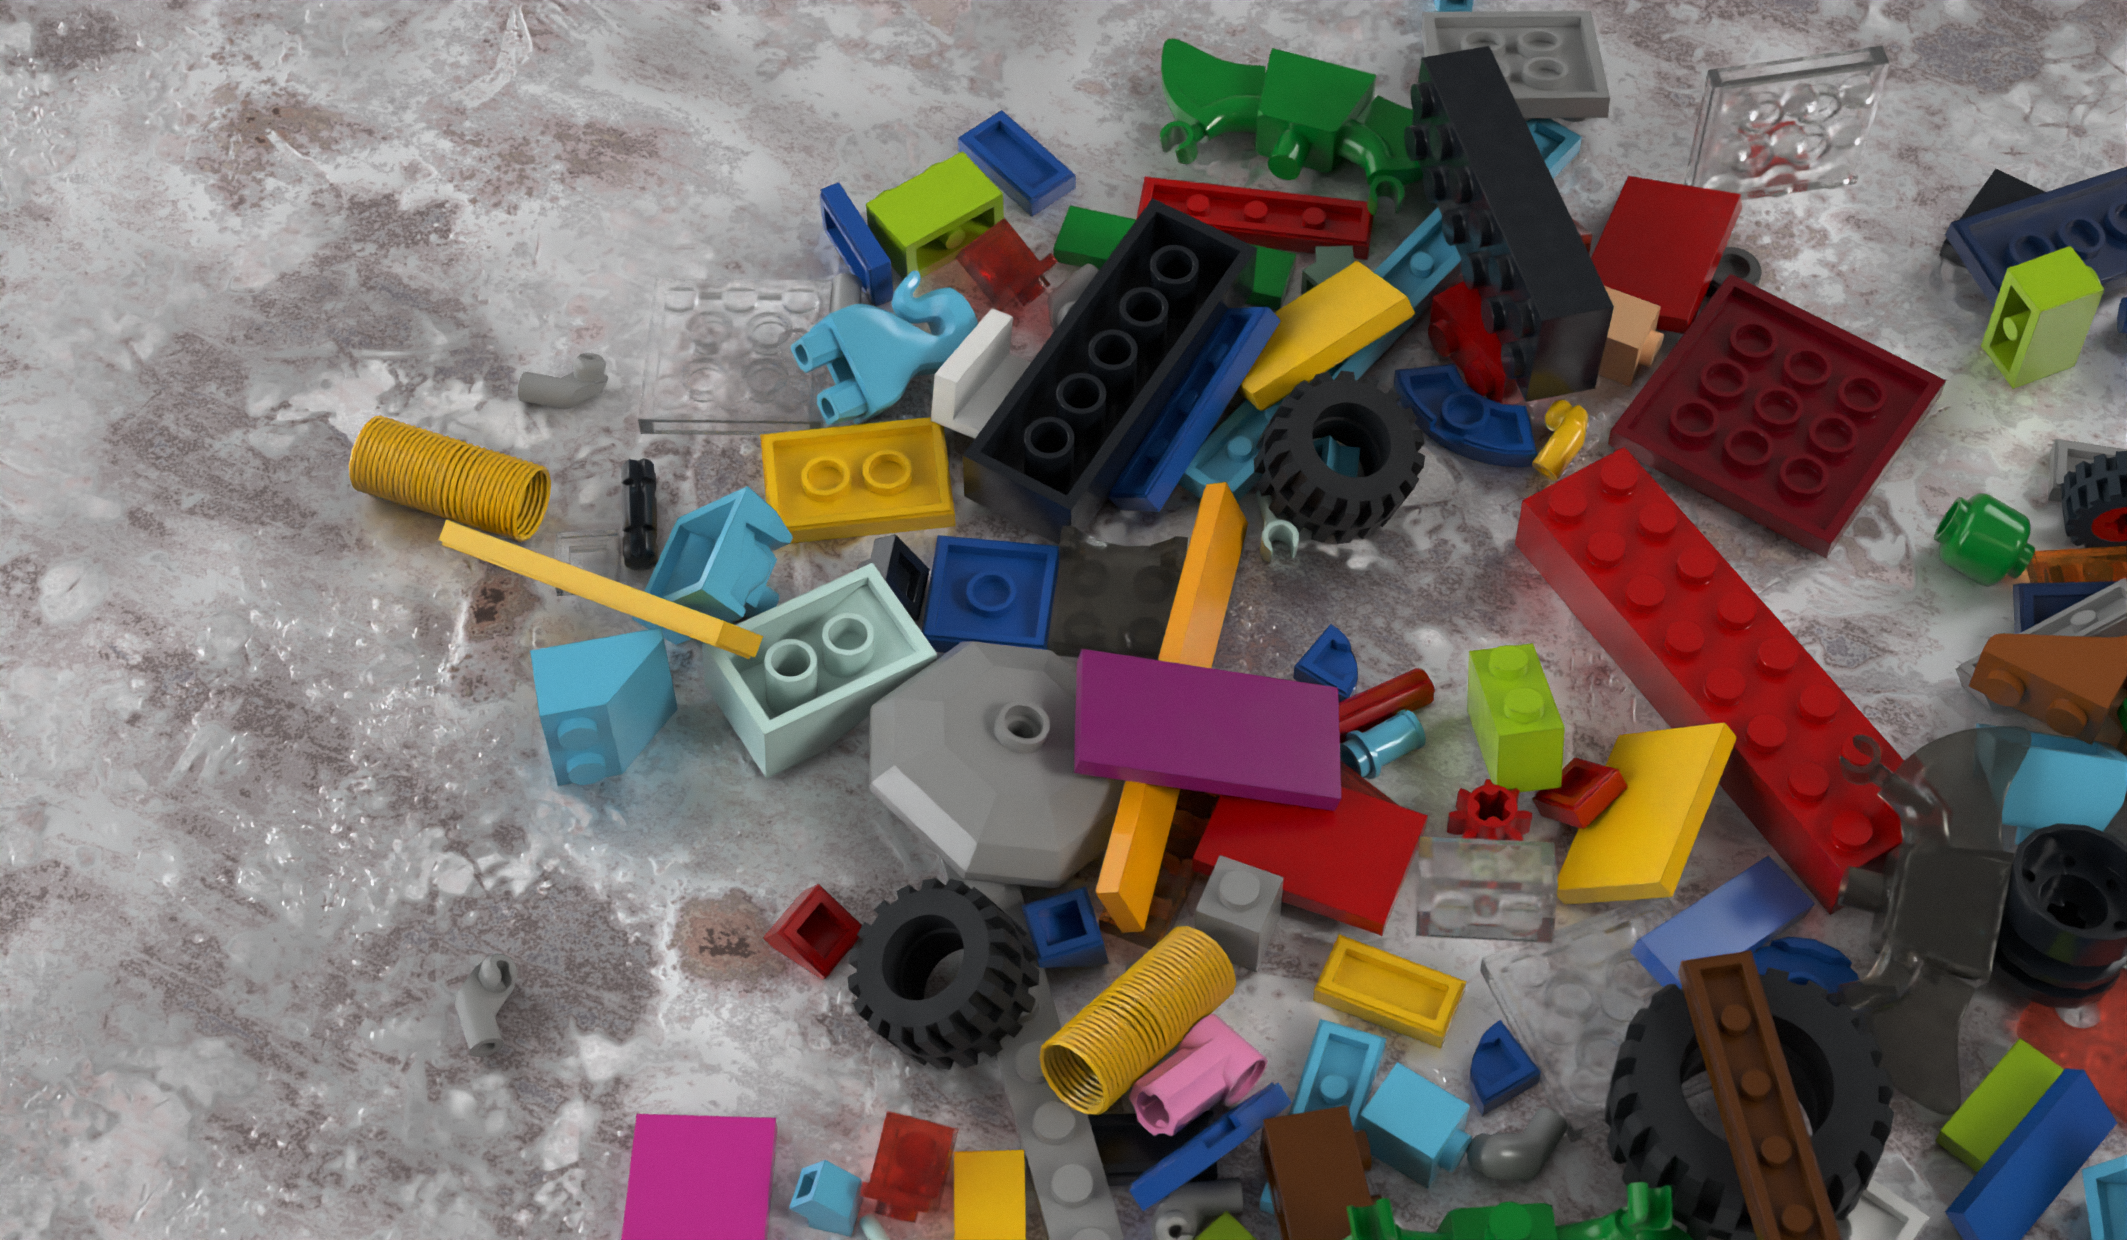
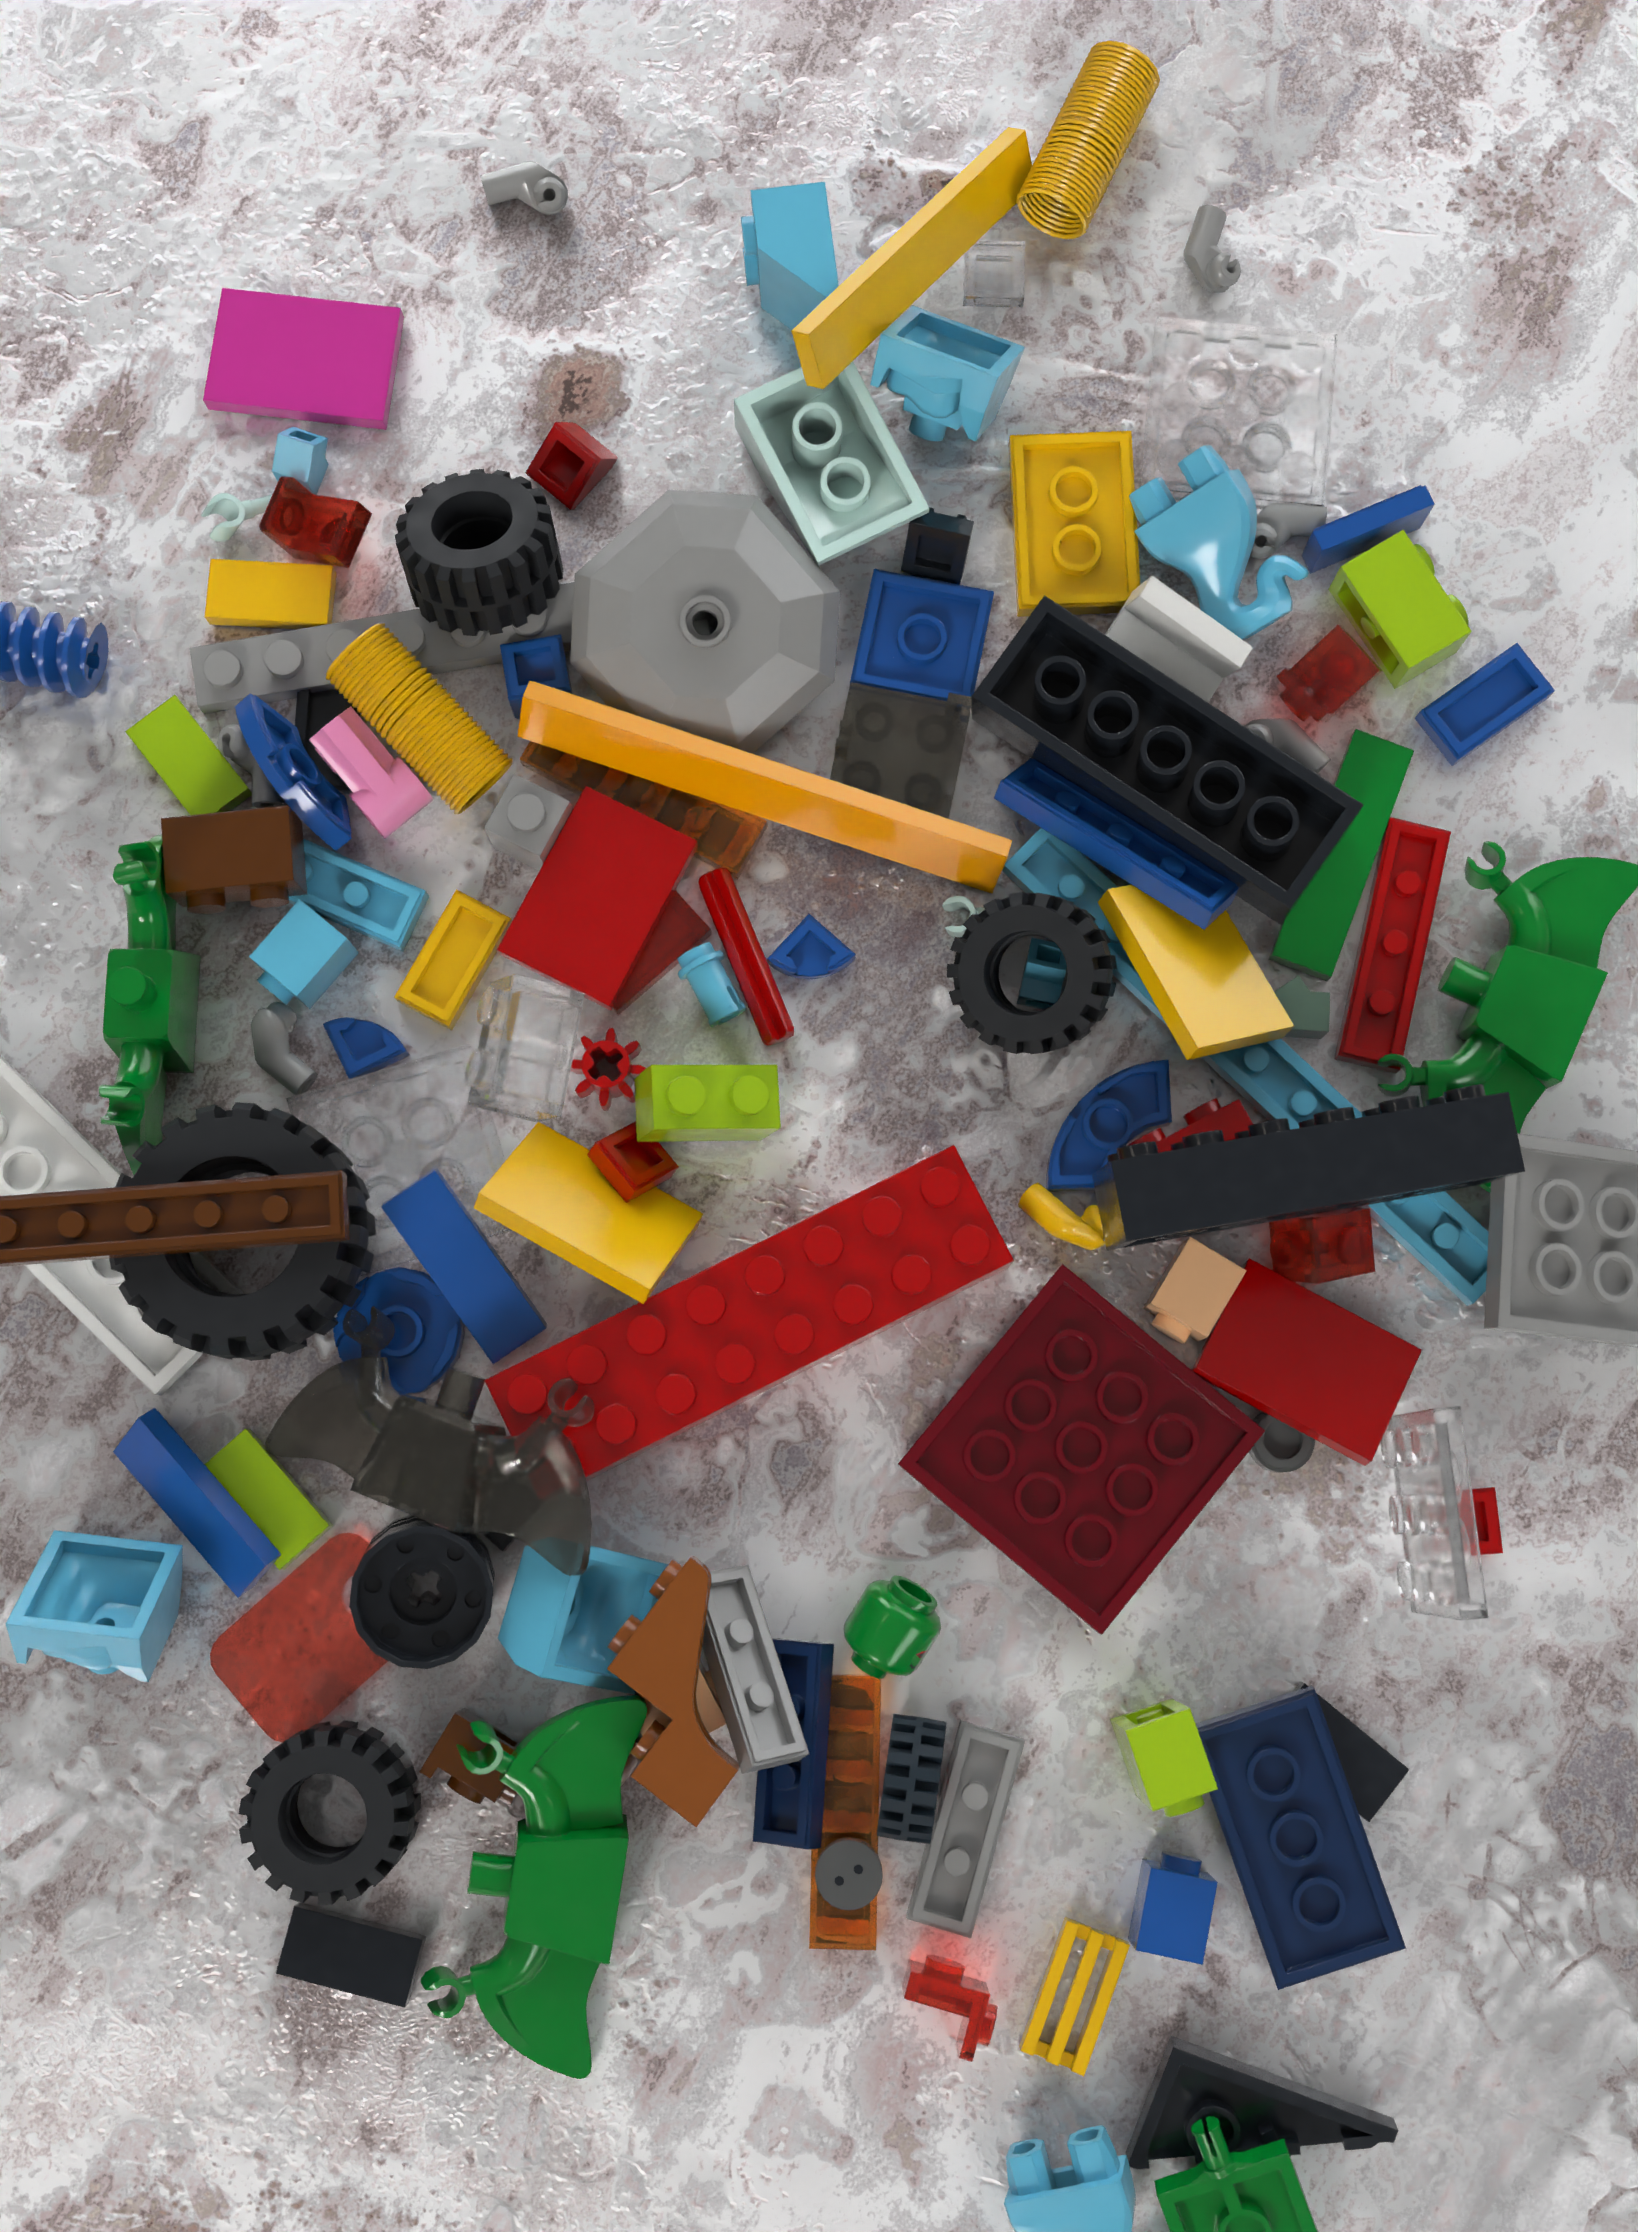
camera: 95 degrees right, 25 degrees up
black axle [621,458,658,571] -> none
magenta tile [1074,649,1341,811] -> none

